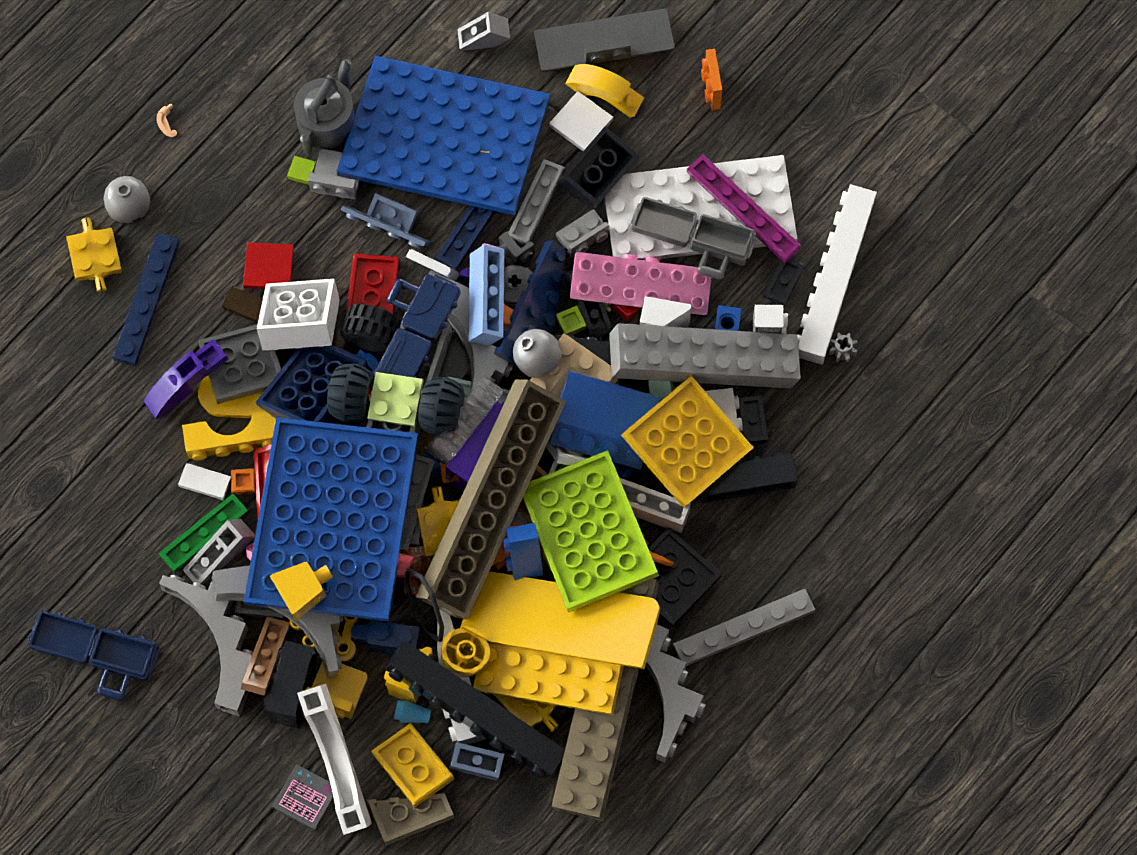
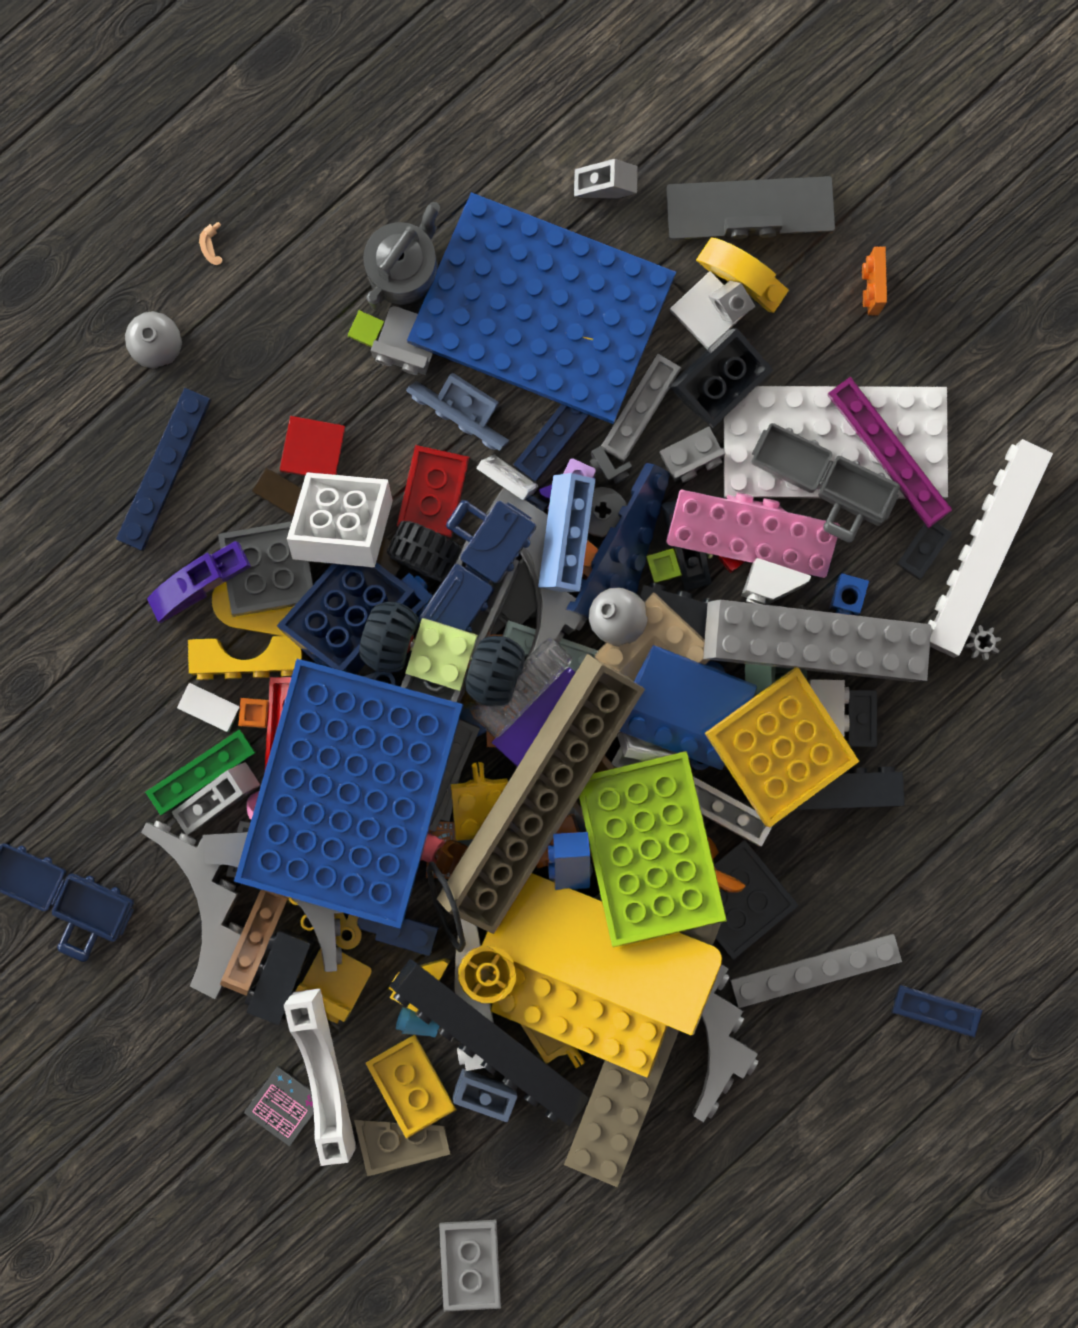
camera: 10 degrees right, 15 degrees up
yellow plate [66,218,122,292] -> none
yellow torso [270,562,333,621] -> none
white brick [753,305,788,334] -> none
none -> light grey brick [708,281,756,323]
none -> dark blue tile [892,985,983,1037]

